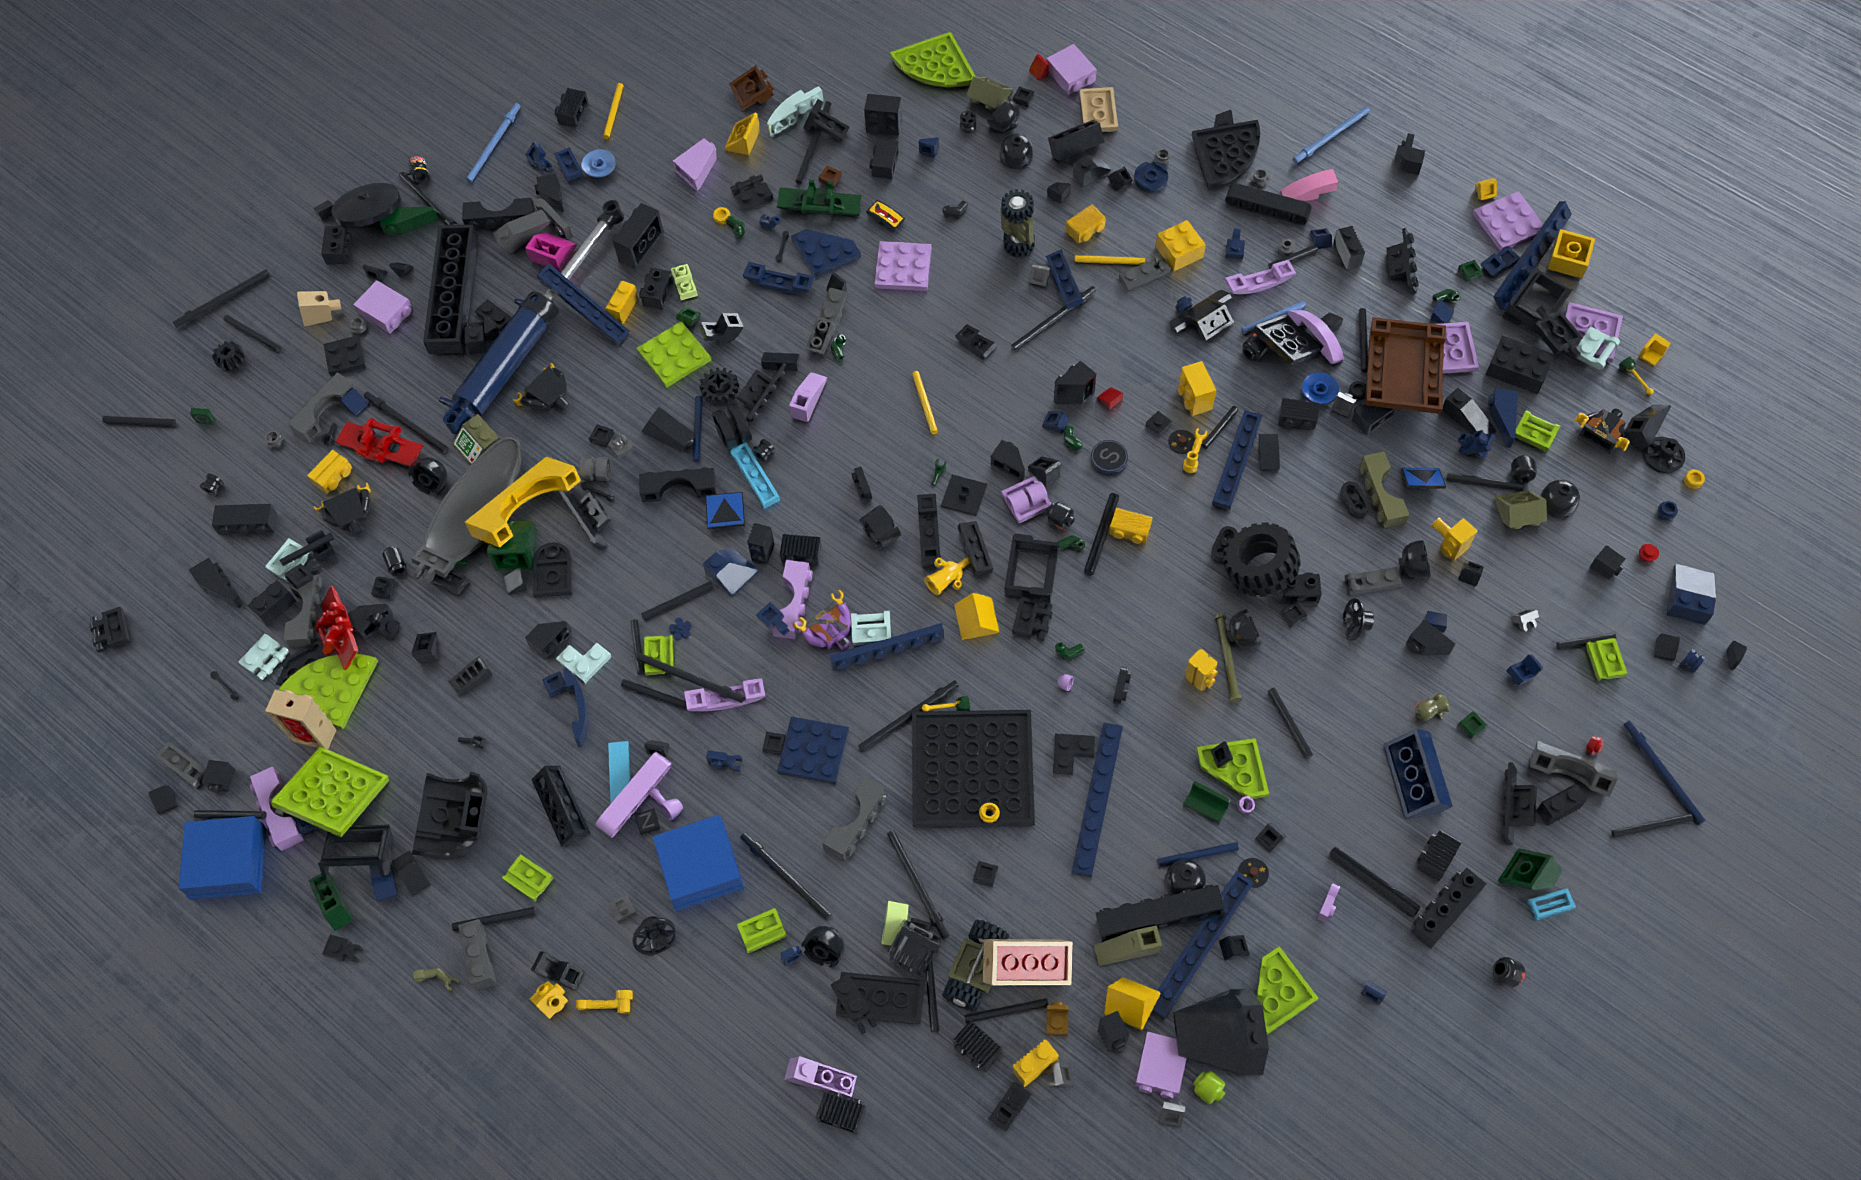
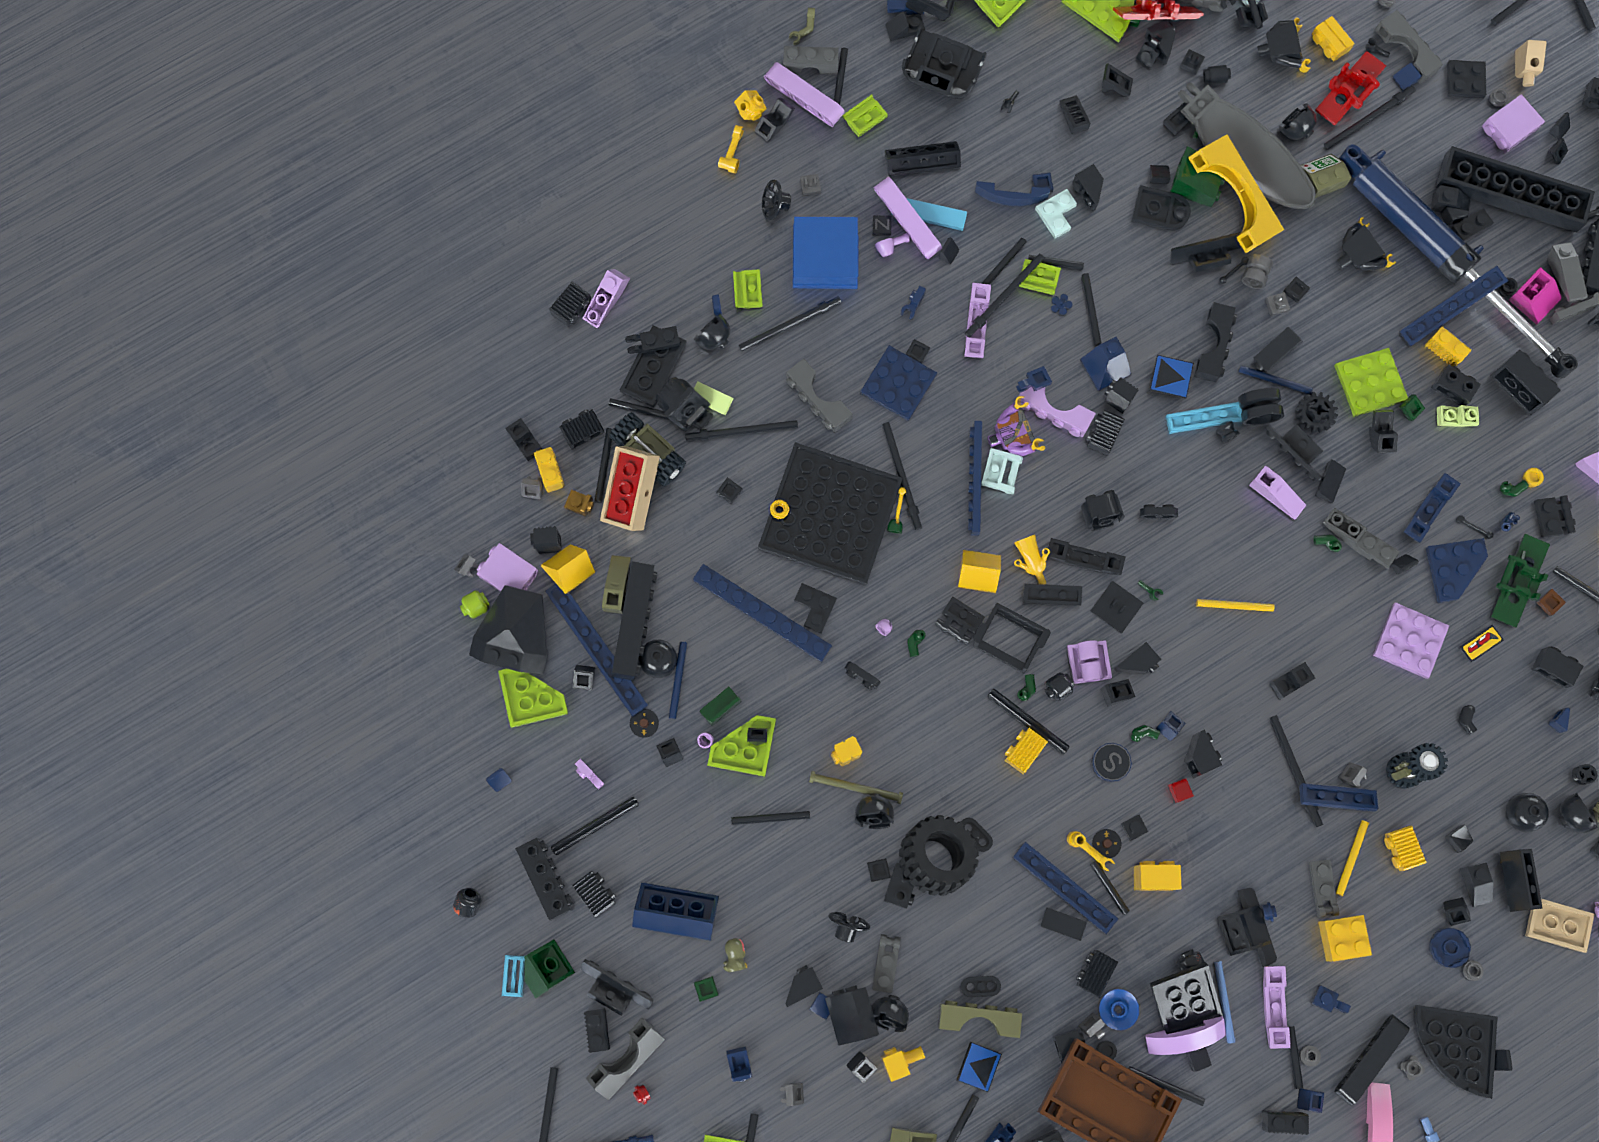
camera: 105 degrees right, 15 degrees up
none -> lavender beam [764,62,845,127]
none -> black brick [825,985,879,1046]

